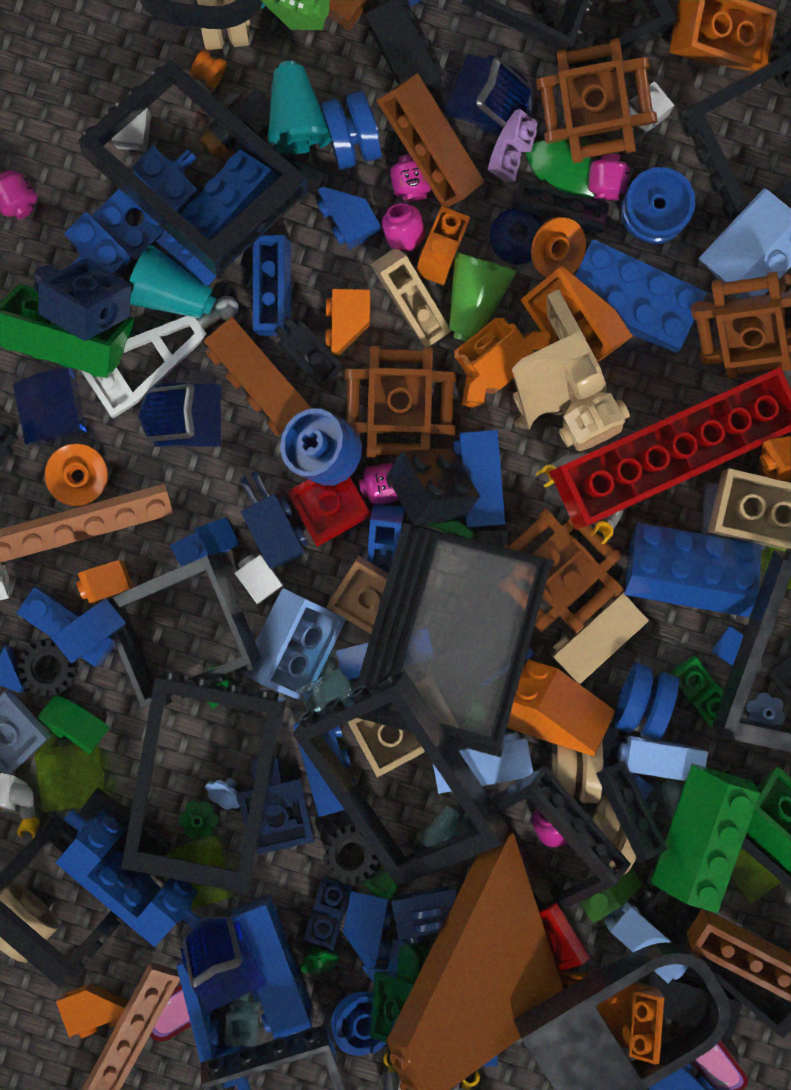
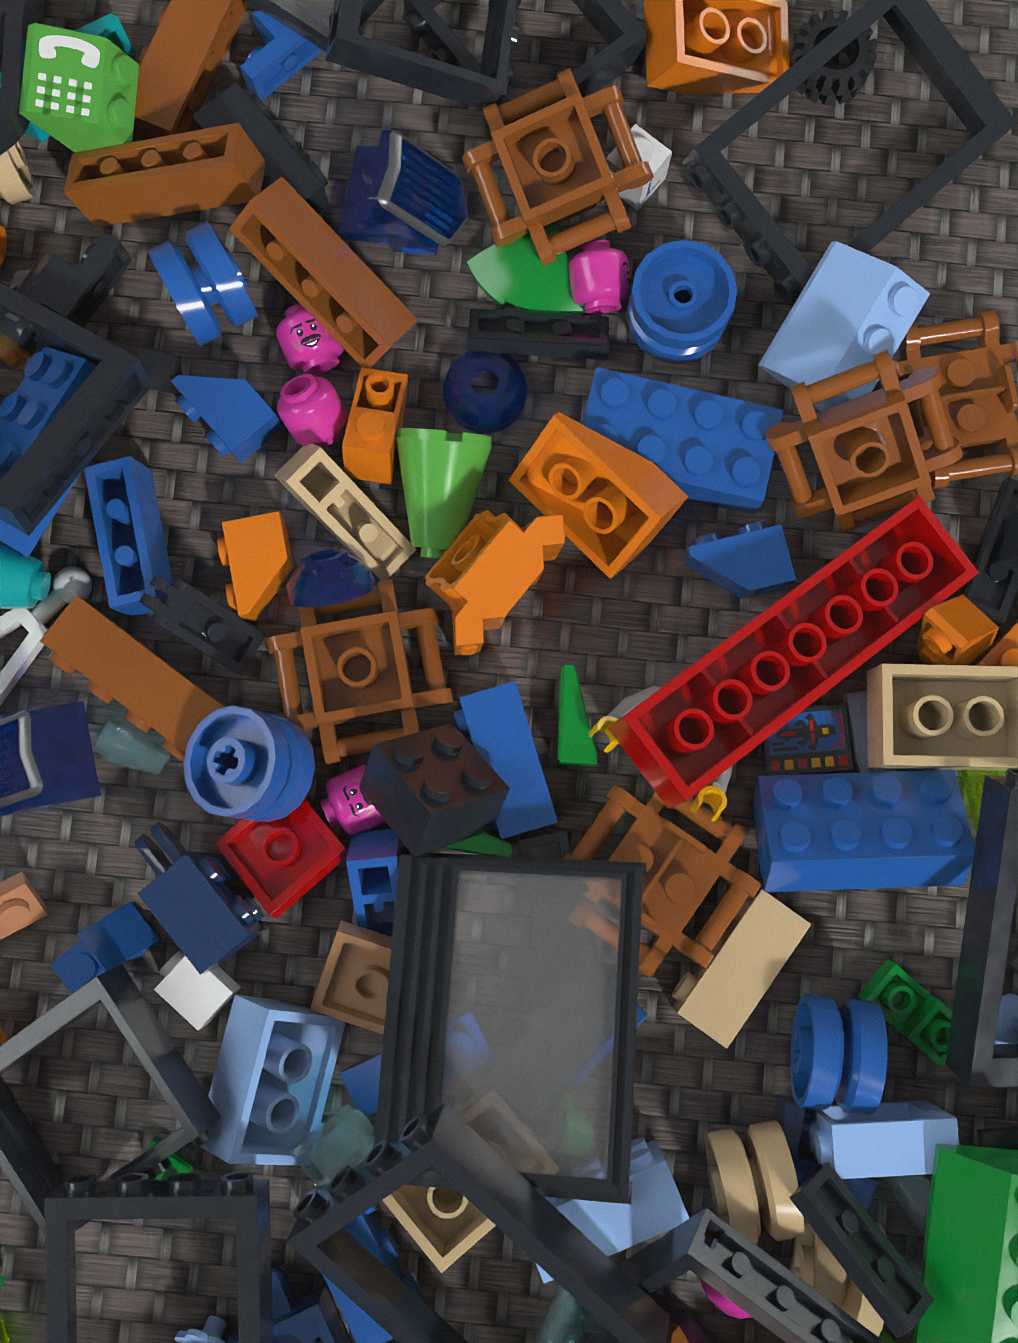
camera: 15 degrees left, 5 degrees down
teal cone [267,61,331,155] -> none
lavender slope [488,109,538,182] -> none
orange slope [507,659,615,757] -> none
tan piece [512,289,630,451] -> none
orange dish [531,217,586,278] -> none
blue tile [711,626,743,666] -> none
none -> dark orange brick [63,122,266,227]
none -> clear light blue cone [93,717,171,777]
none -> clear blue piece [287,549,376,607]
none -> green slope [555,665,597,766]
none -> blue slope [682,521,796,599]
none -> piece [761,703,853,776]

